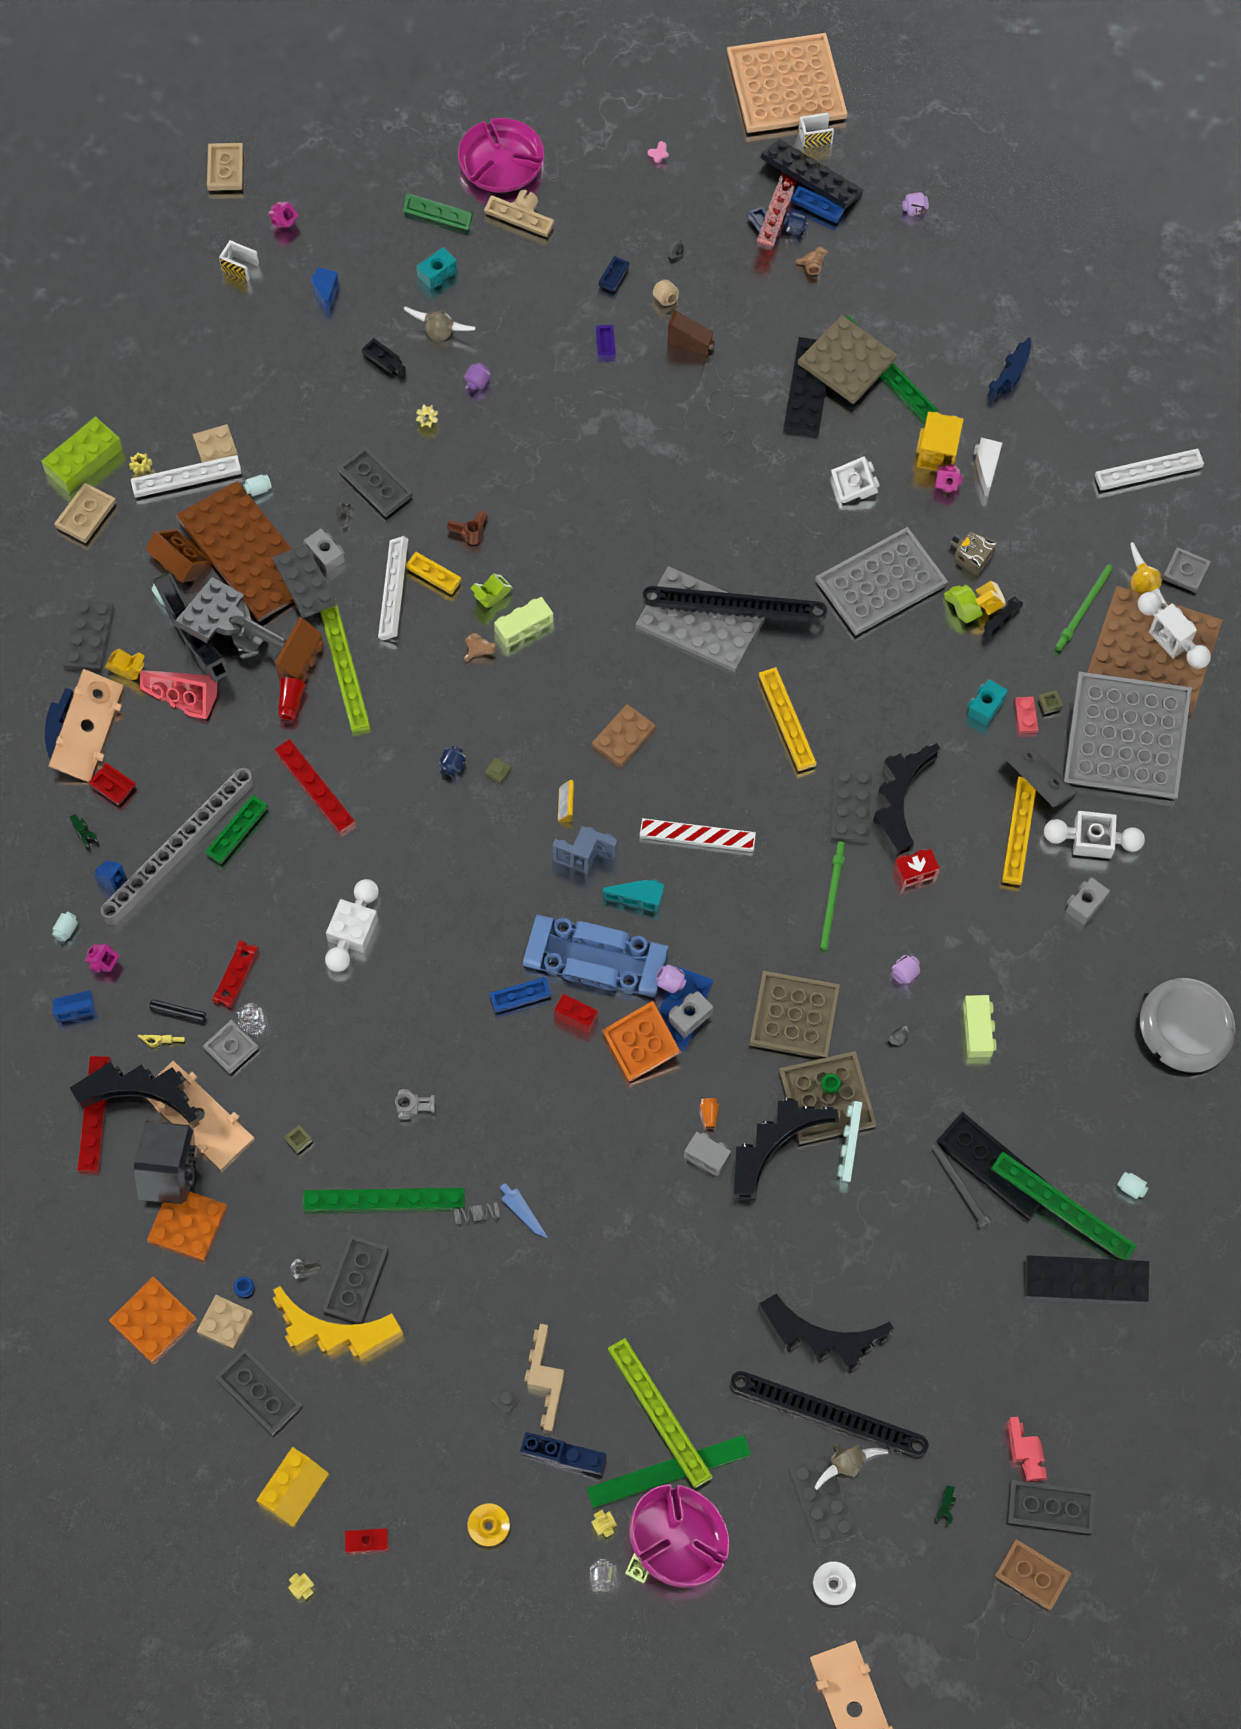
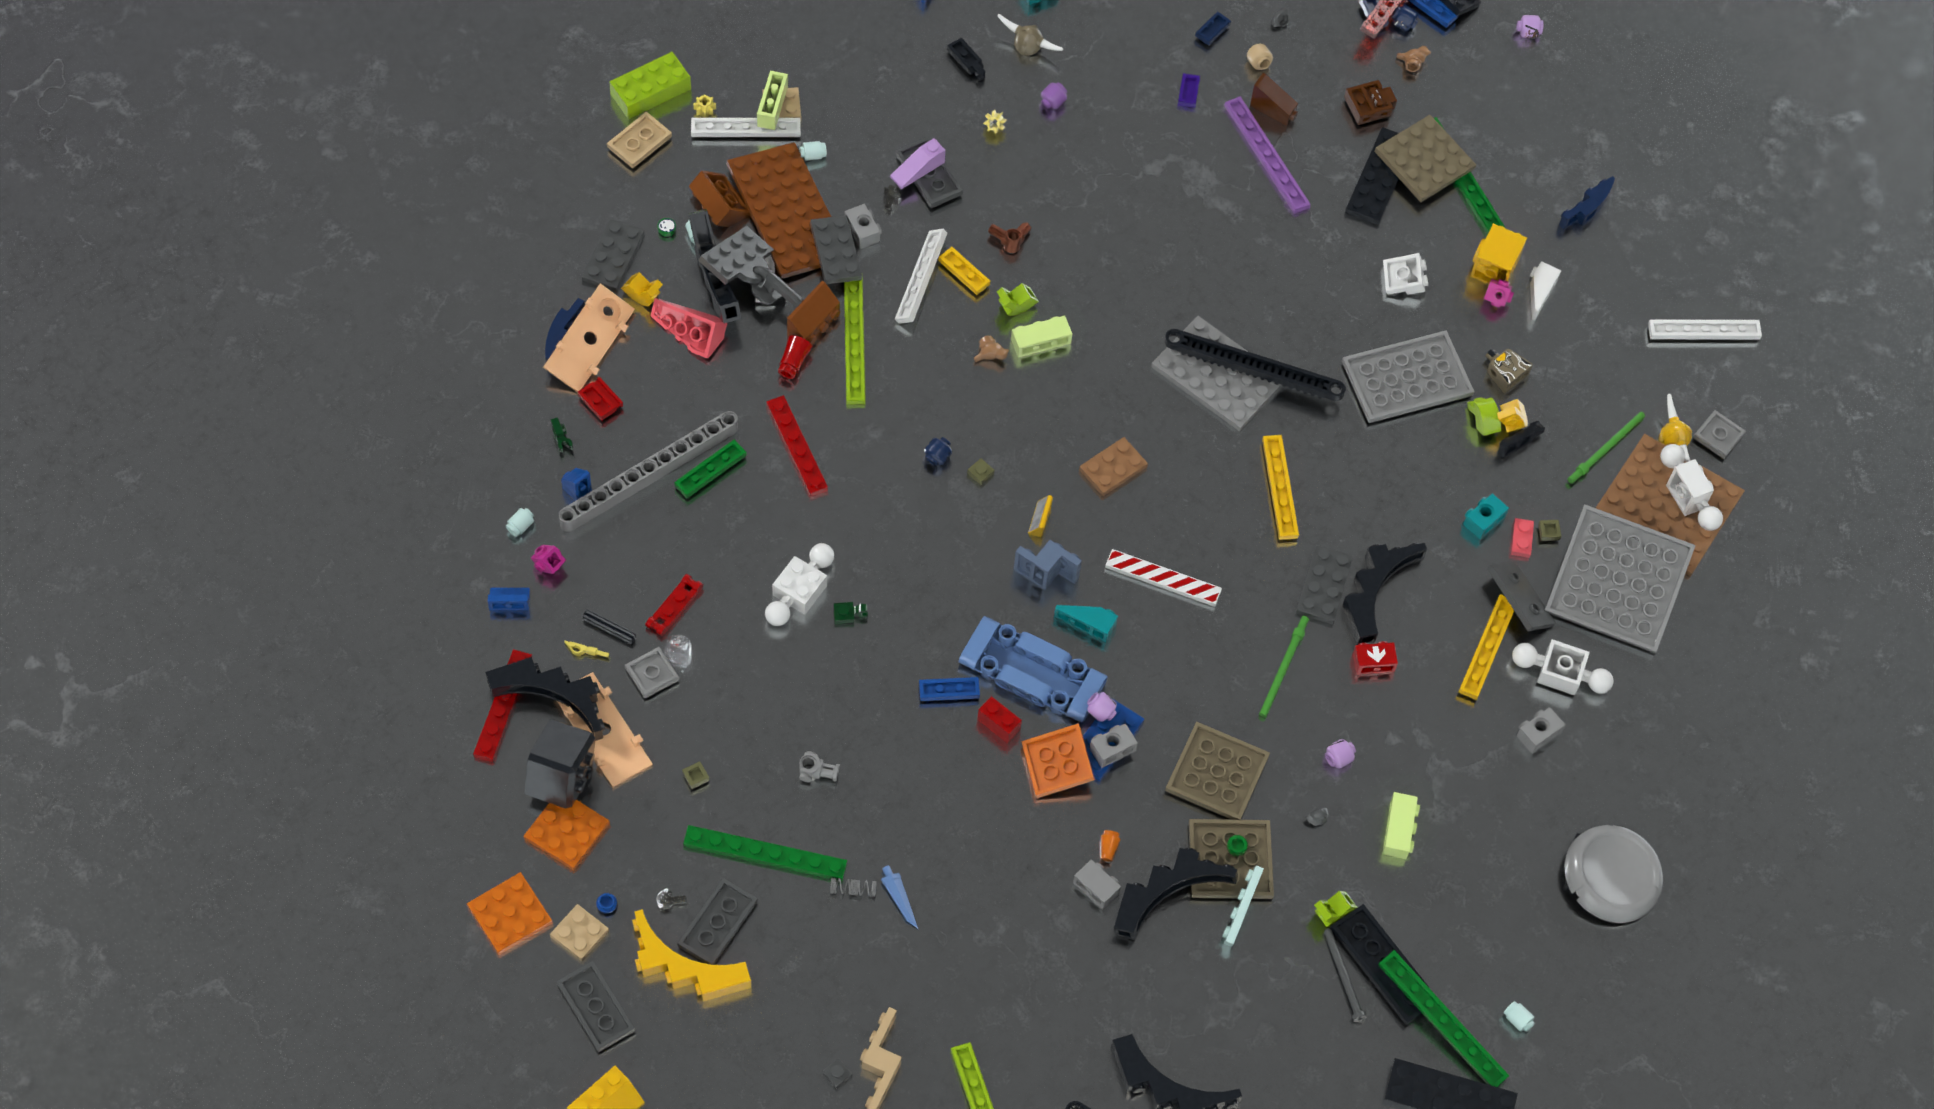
camera: 10 degrees right, 5 degrees down
none -> tile [657,218,676,237]
none -> yellowish green brick [757,71,788,130]
none -> dark green plate [833,602,868,624]
none -> lavender slope [890,138,945,190]
none -> medium lavender tile [1224,96,1311,214]
none -> lime brick [1314,891,1358,927]
none -> reddish brown piece [1344,80,1397,125]

